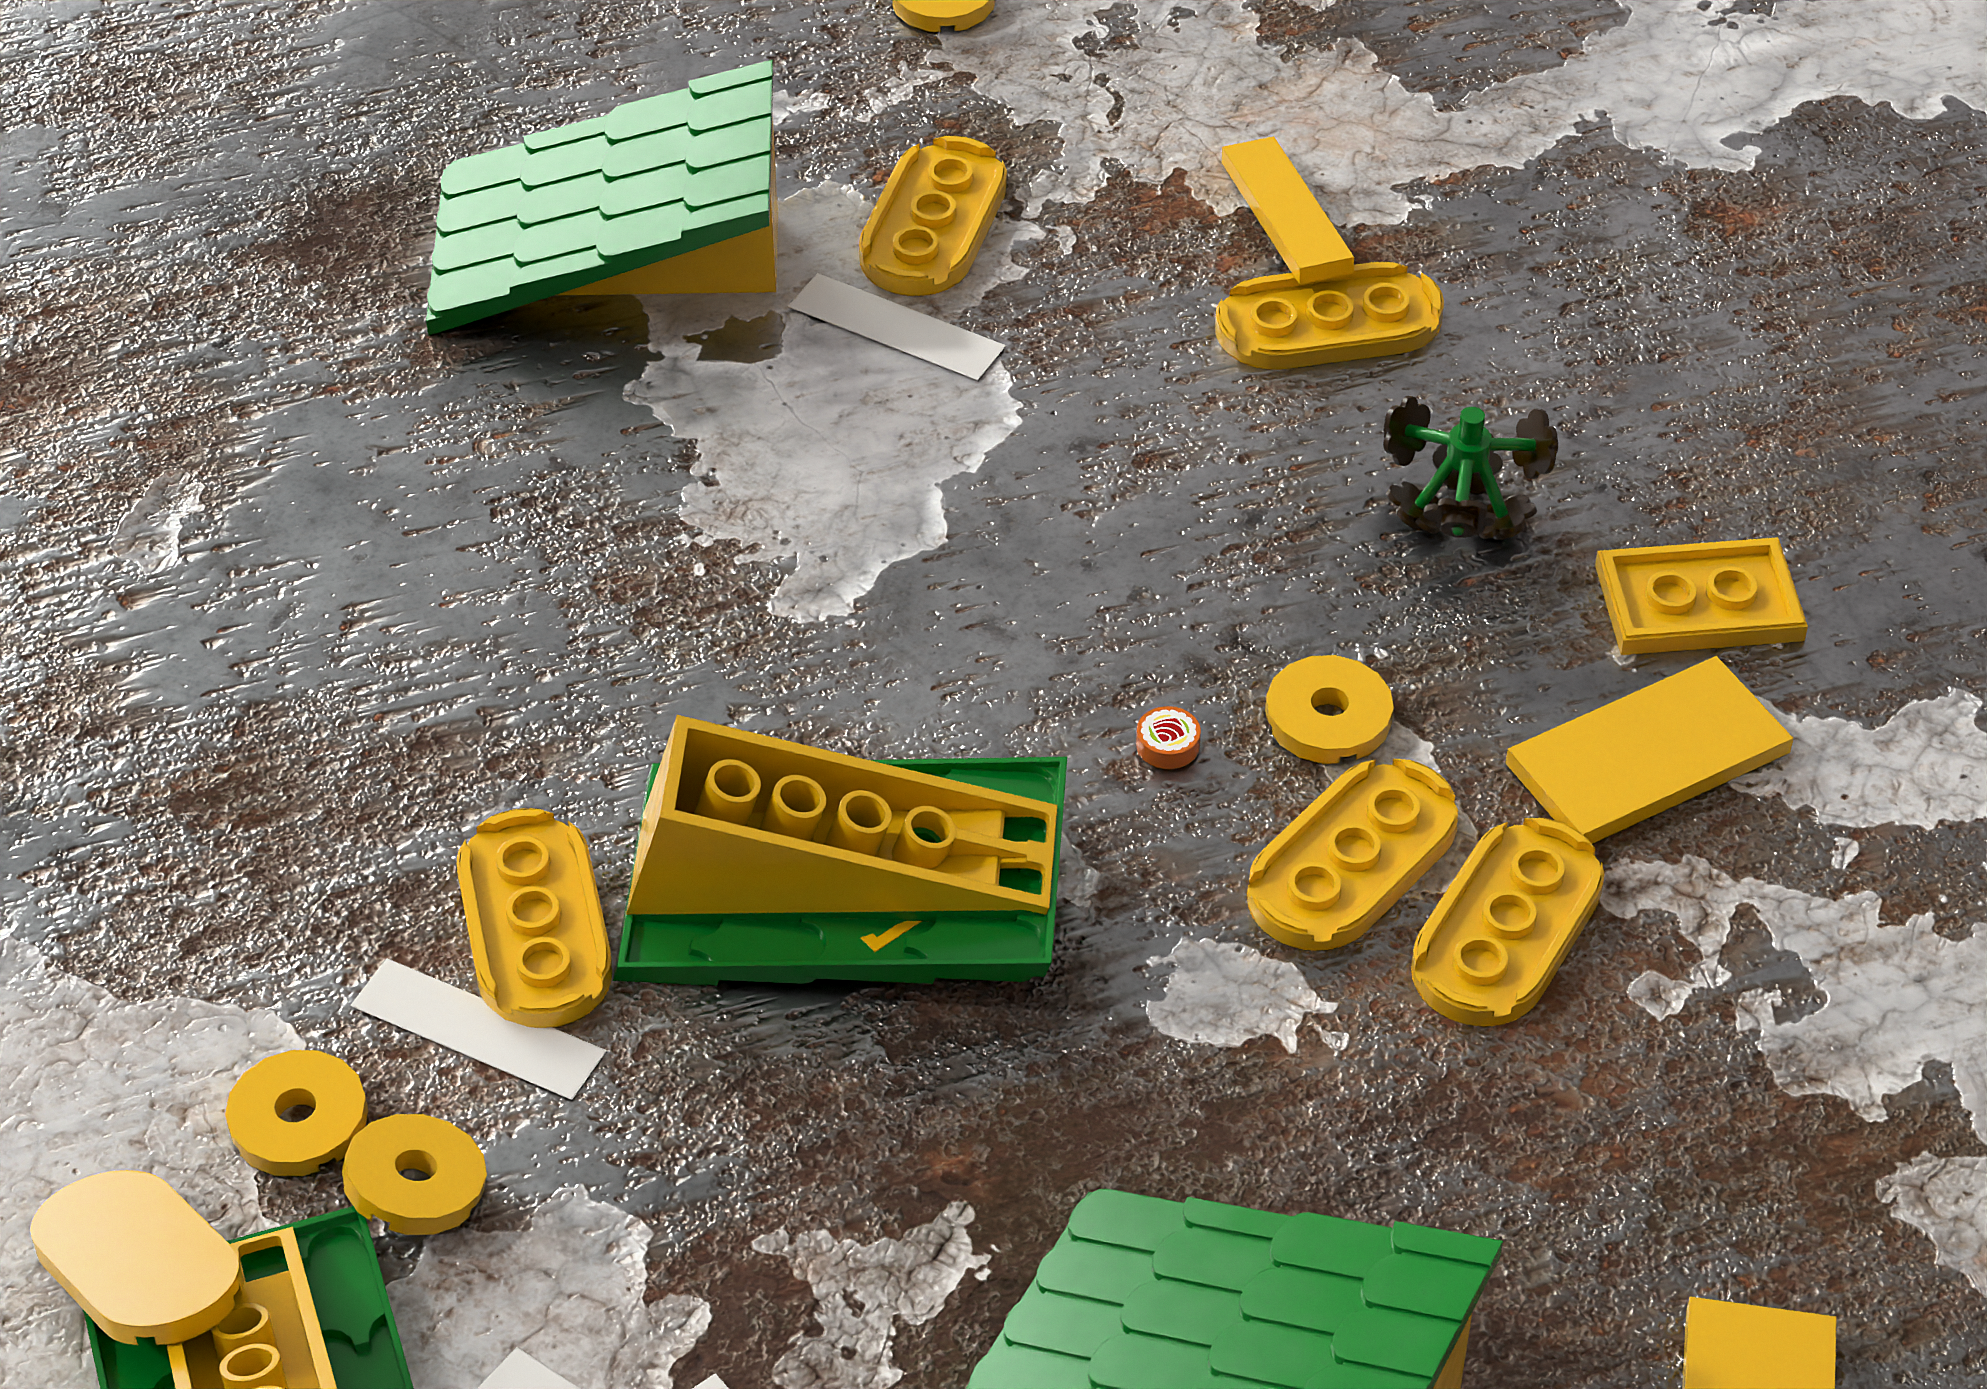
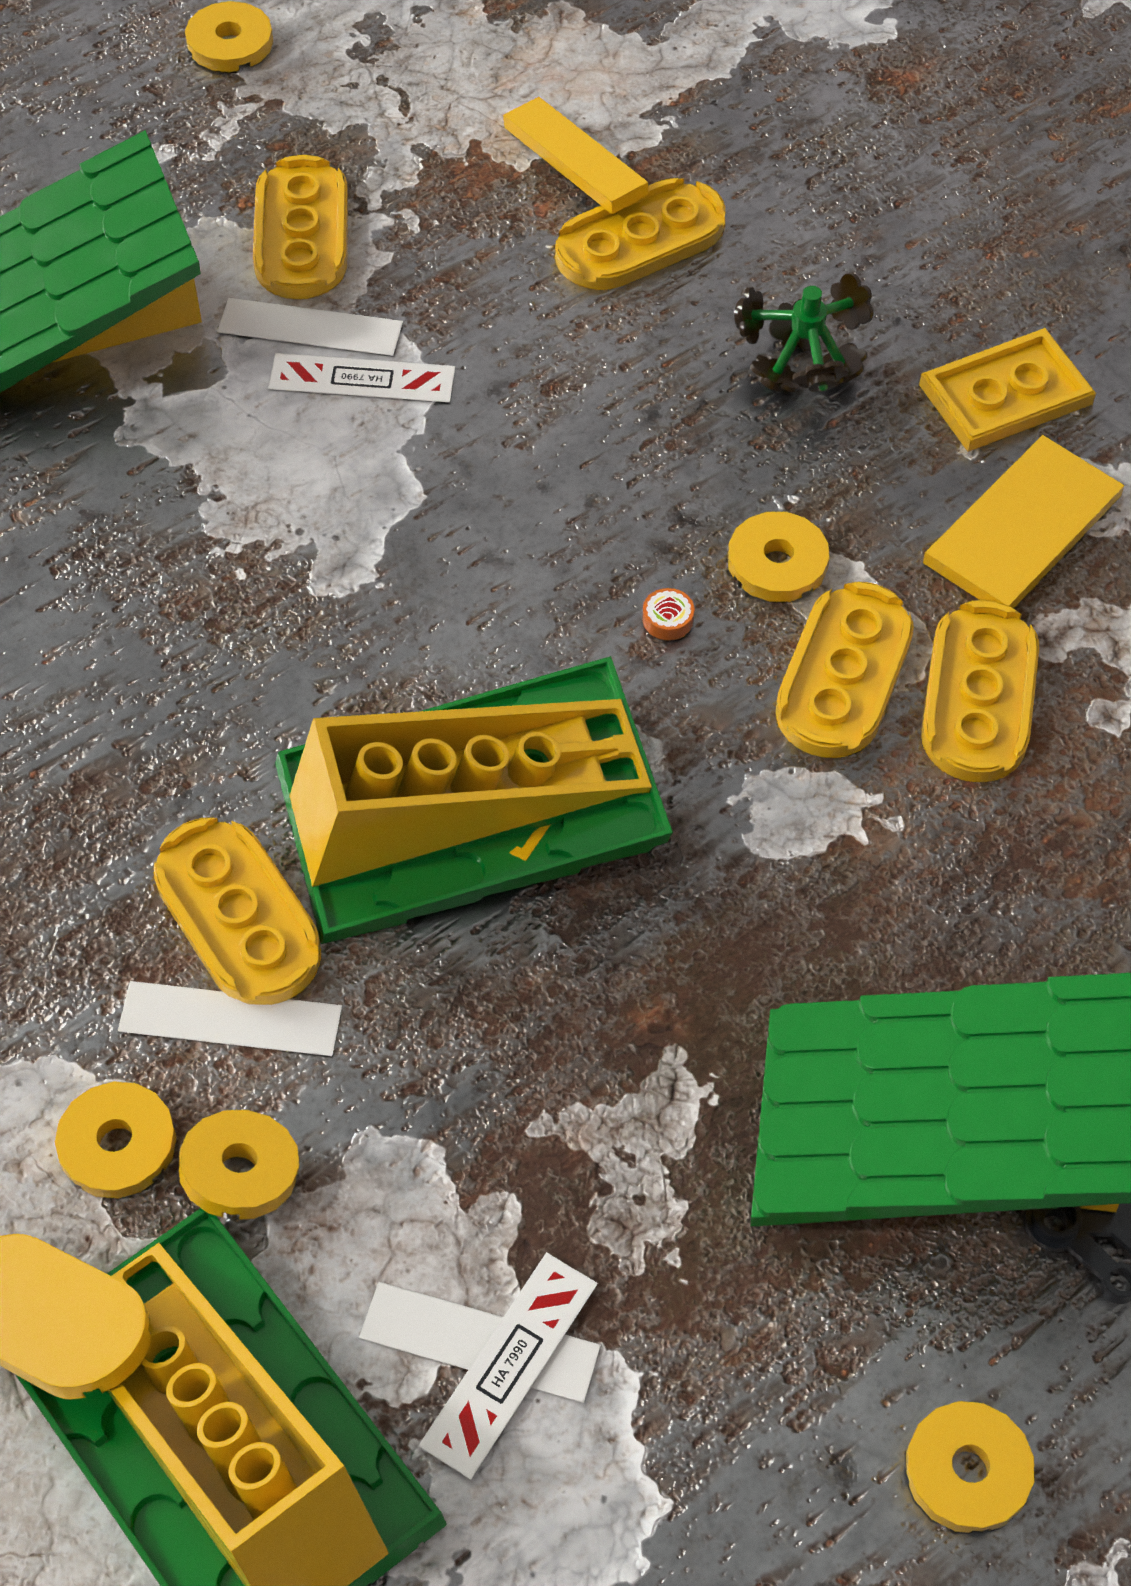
camera: 20 degrees left, 10 degrees up
none -> white sticker [268,353,455,403]

